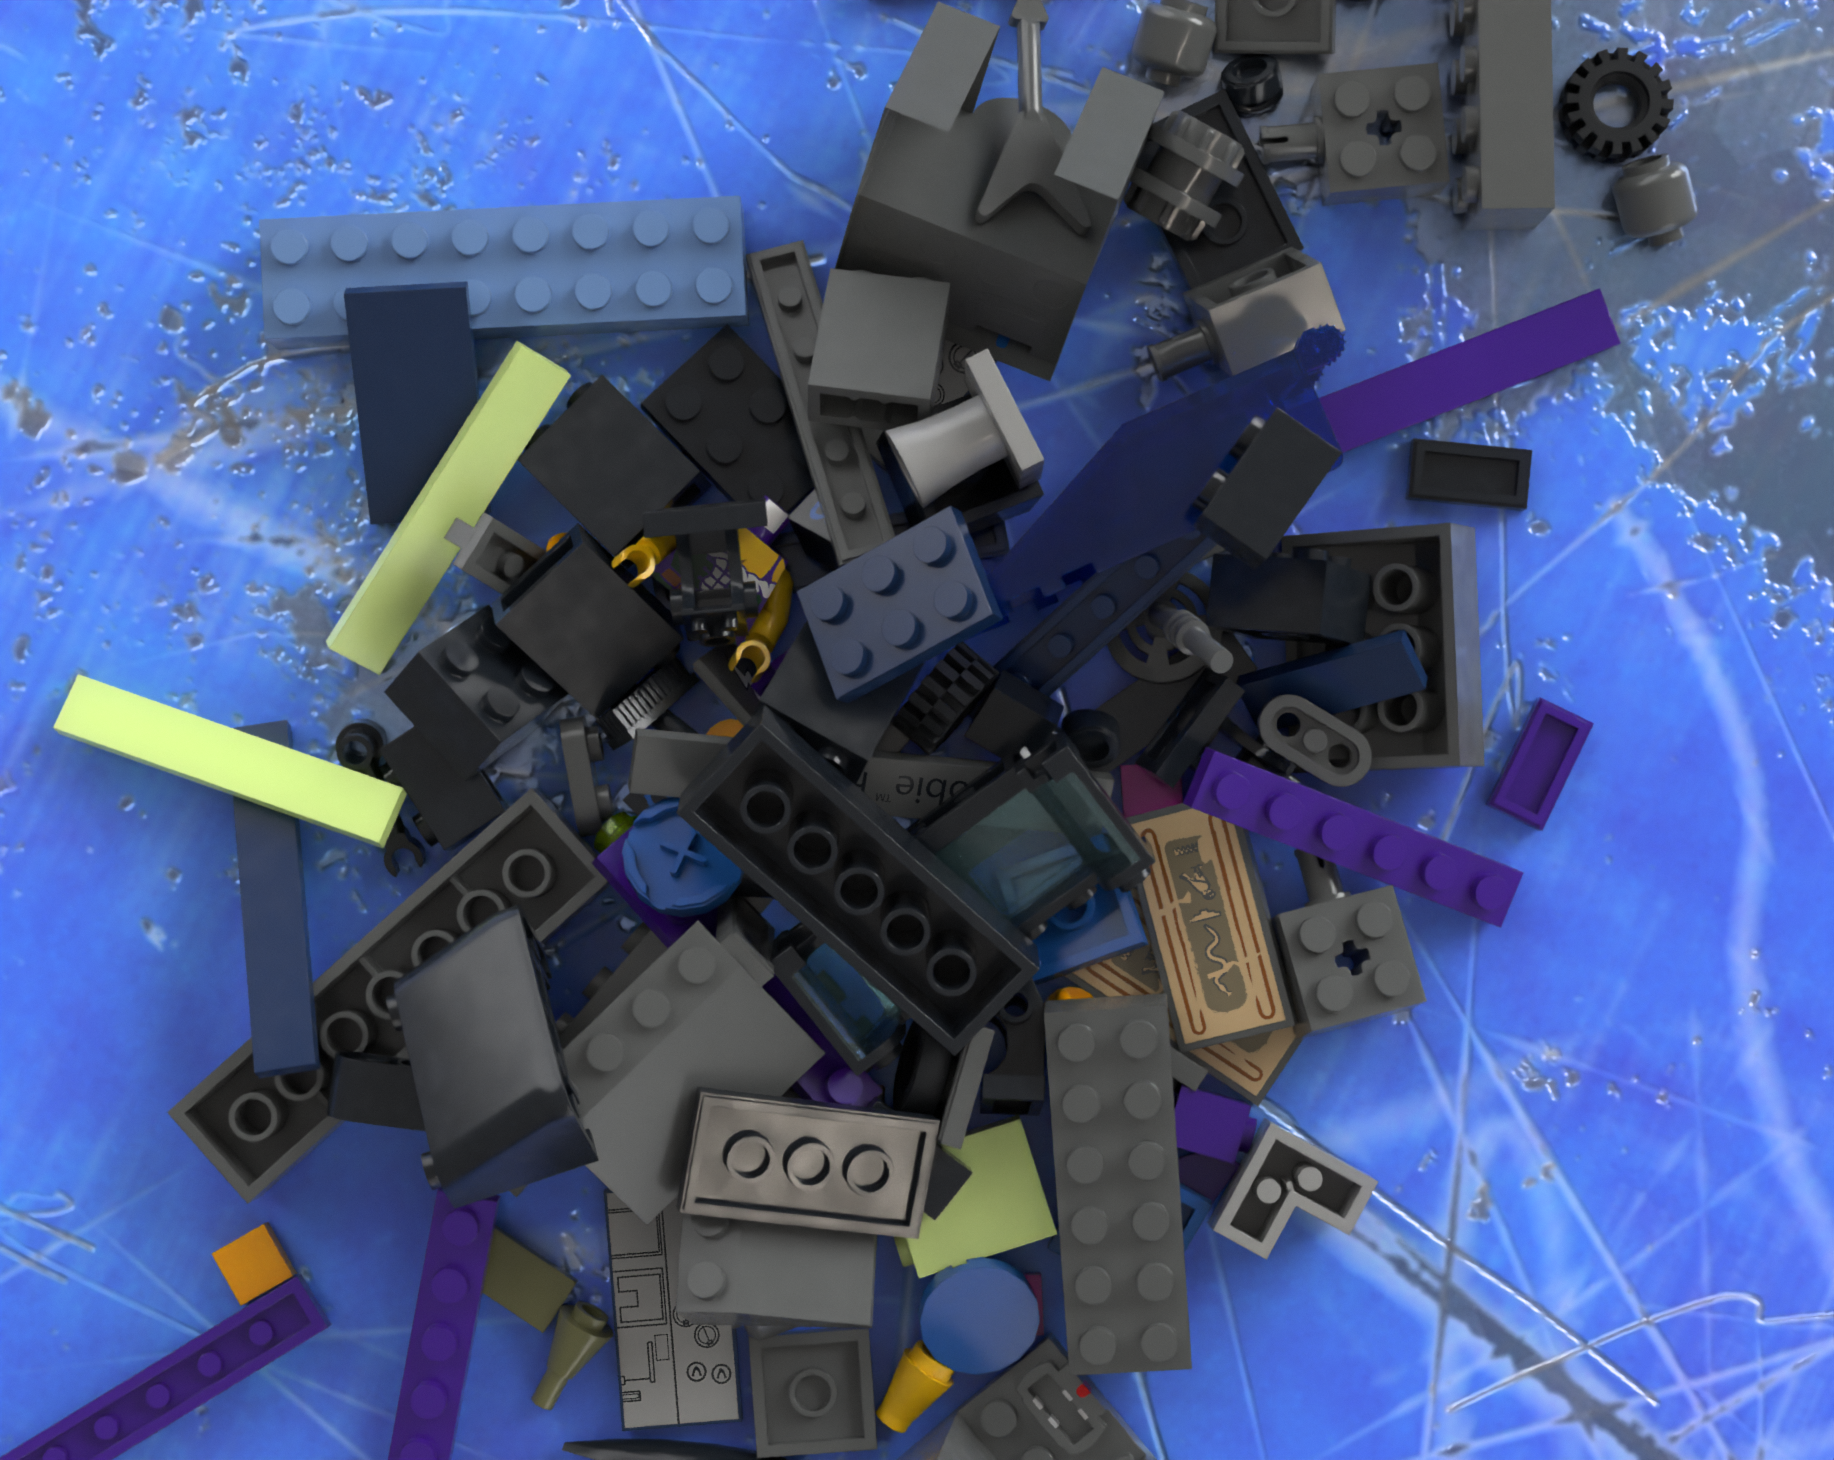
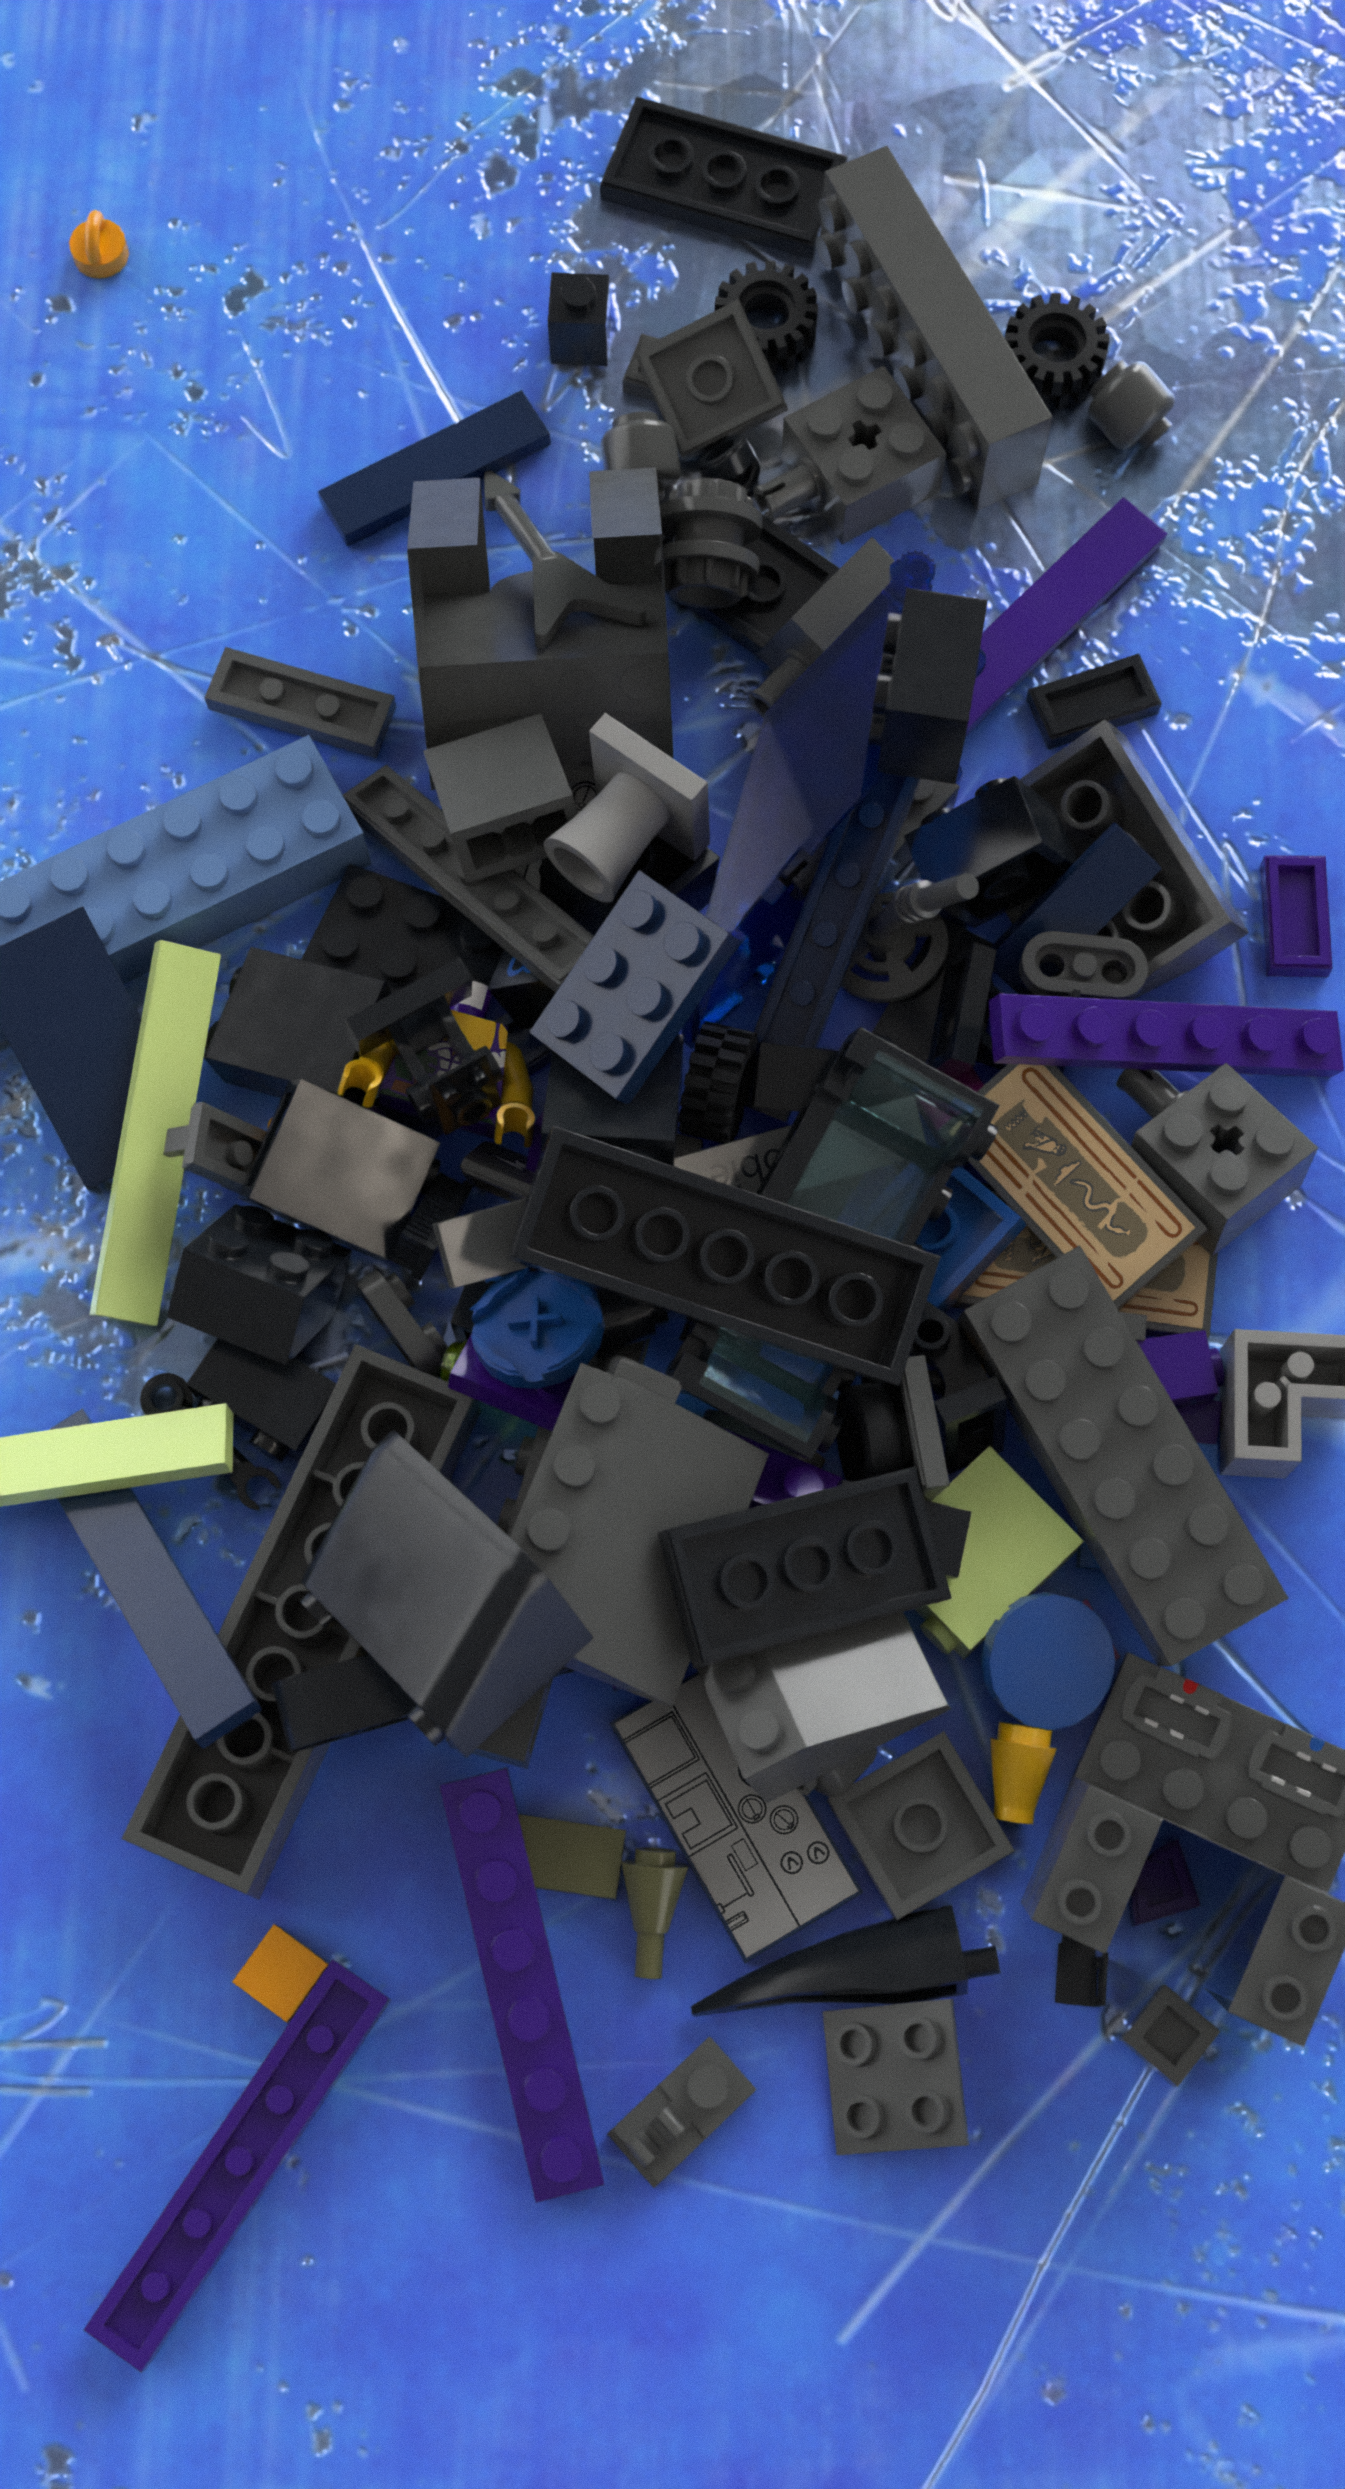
camera: 25 degrees left, 15 degrees down
none -> dark grey plate [205,647,396,758]

